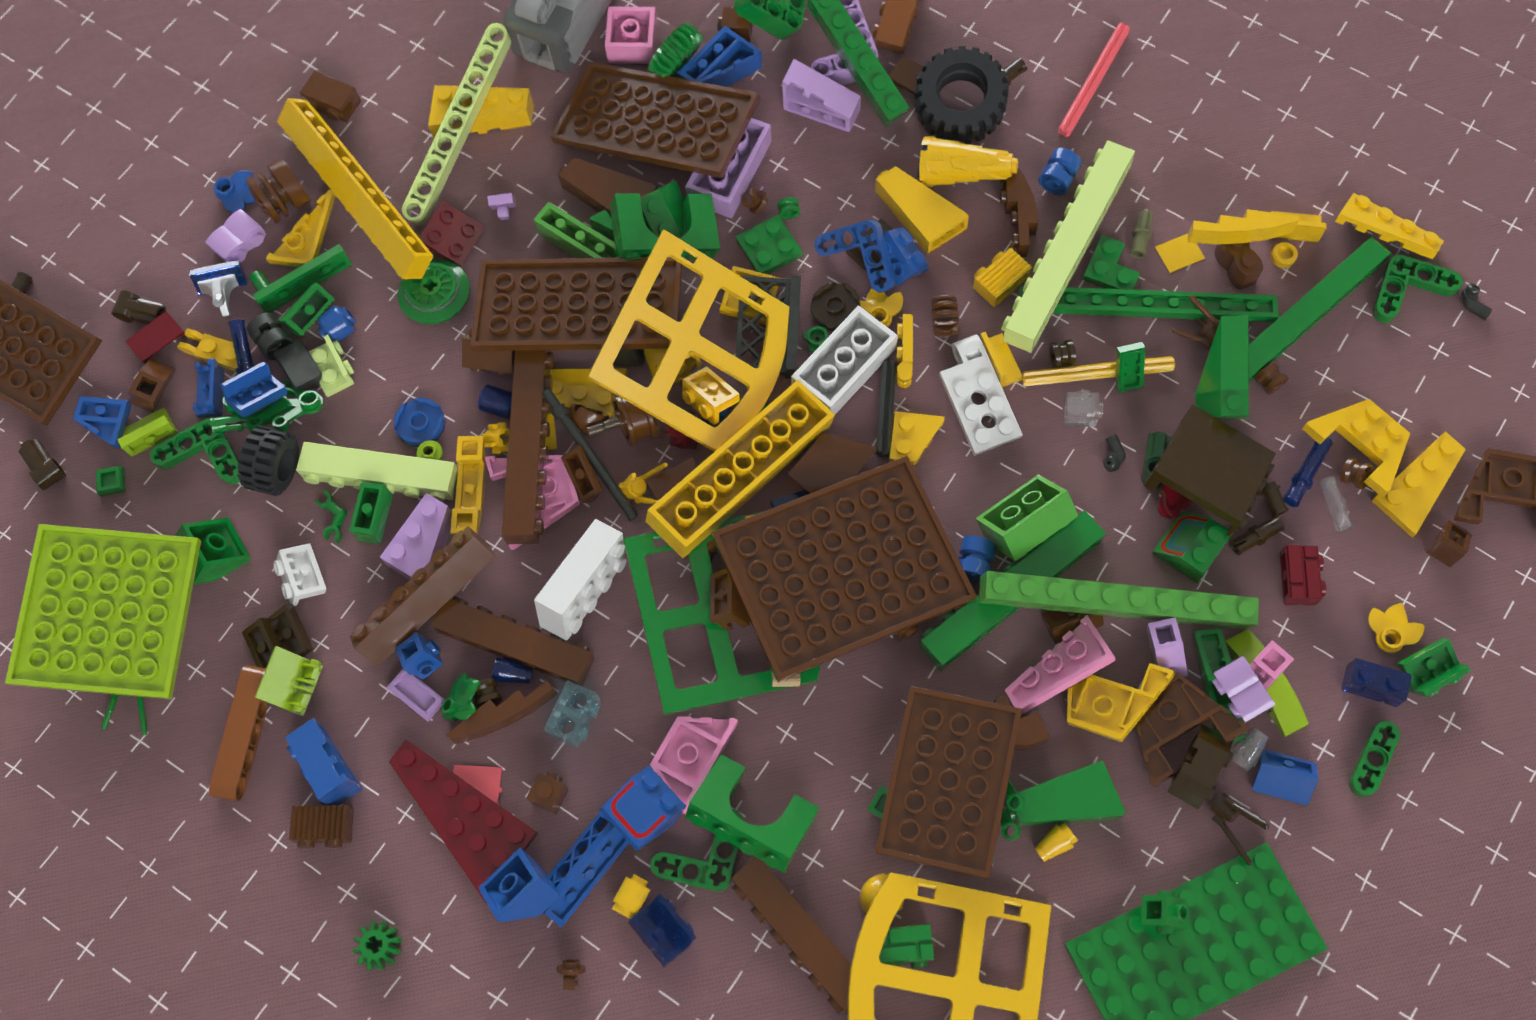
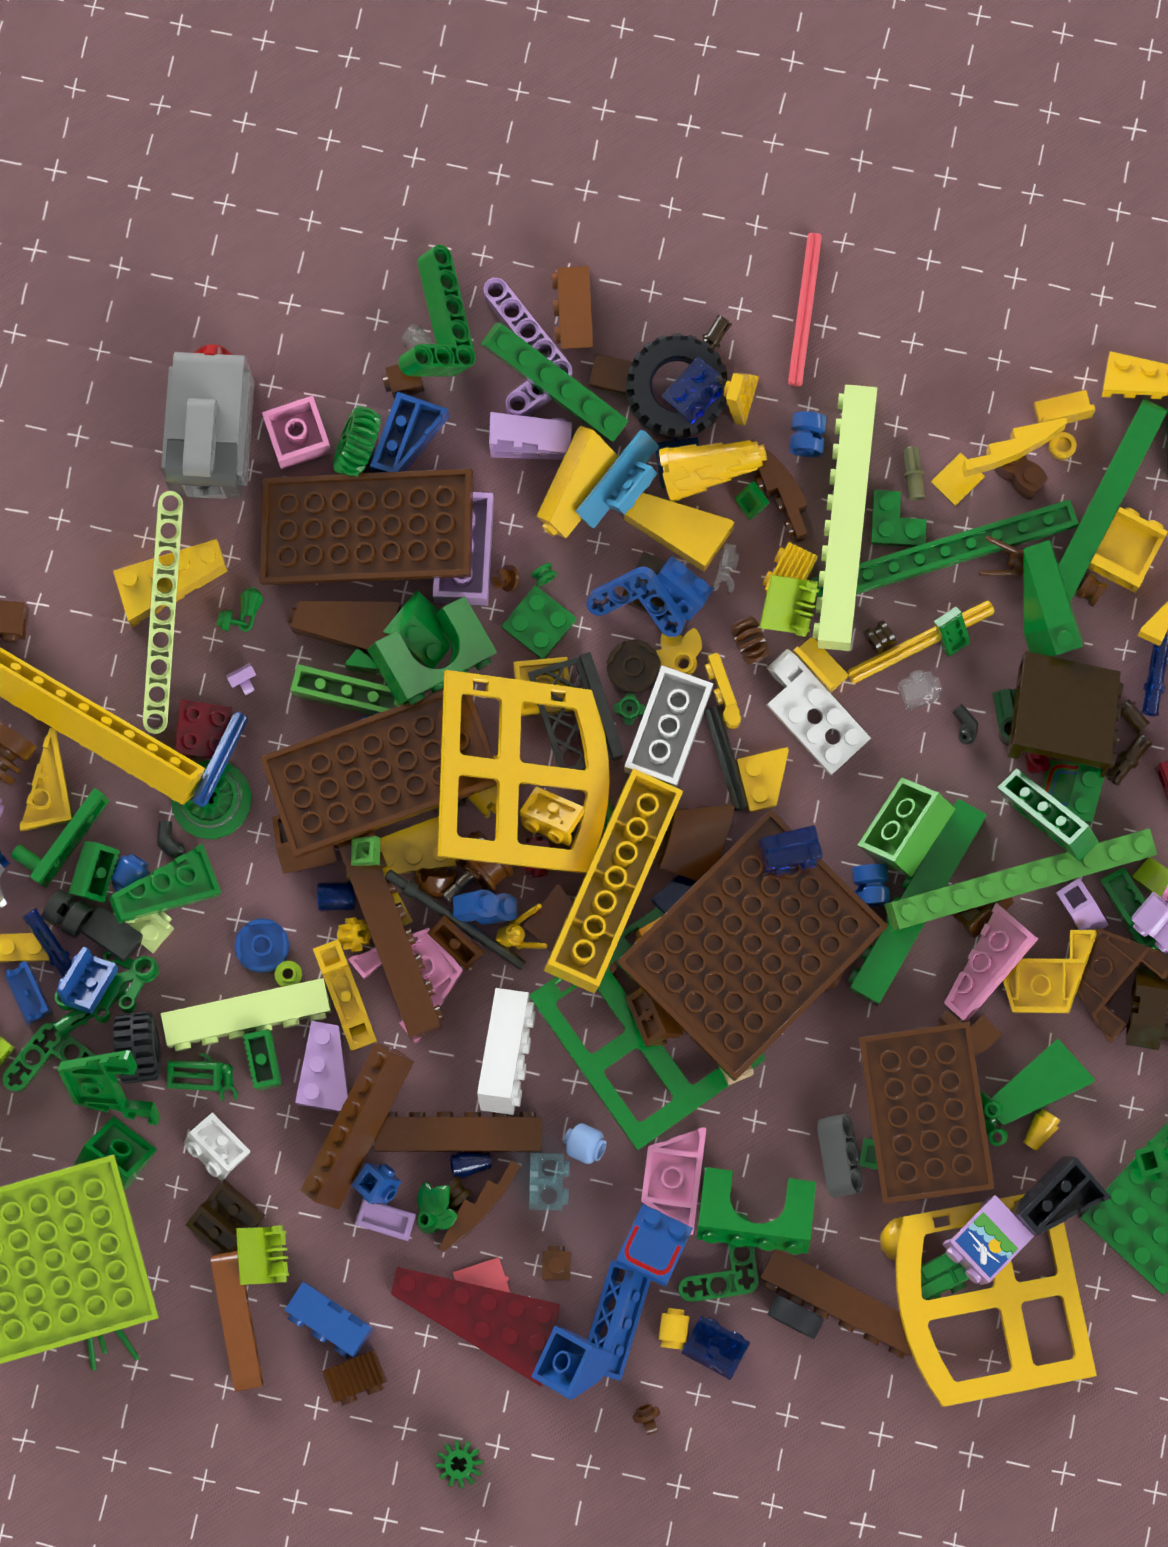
camera: 25 degrees left, 10 degrees up
none -> green wing [58,1050,161,1126]
none -> green wing [109,843,221,924]
none -> pearl dark grey arm [157,821,185,858]
none -> green tile [167,1059,223,1091]
none -> blue axle [192,712,248,807]
none -> green piece [217,587,264,632]
none -> bright green tile [351,836,380,866]
none -> blue brick [453,890,517,925]
none -> yellow slope [537,426,619,538]
none -> light blue head [563,1123,607,1164]
none -> dark azure bracket [576,430,659,528]
none -> clear blue bracket [661,356,726,424]
none -> clear plate [713,543,739,594]
none -> yellow wing [724,373,760,426]
none -> green tile [734,481,770,520]
none -> clear blue brick [758,825,823,876]
none -> lime hinge [760,575,819,637]
none -> black tyre [767,1295,824,1339]
none -> dark grey beam [817,1113,863,1198]
none -> panel [942,1195,1034,1285]
none -> green brick [998,768,1099,861]
none -> black wedge [1010,1156,1112,1235]
none -> yellow panel [1087,507,1168,593]

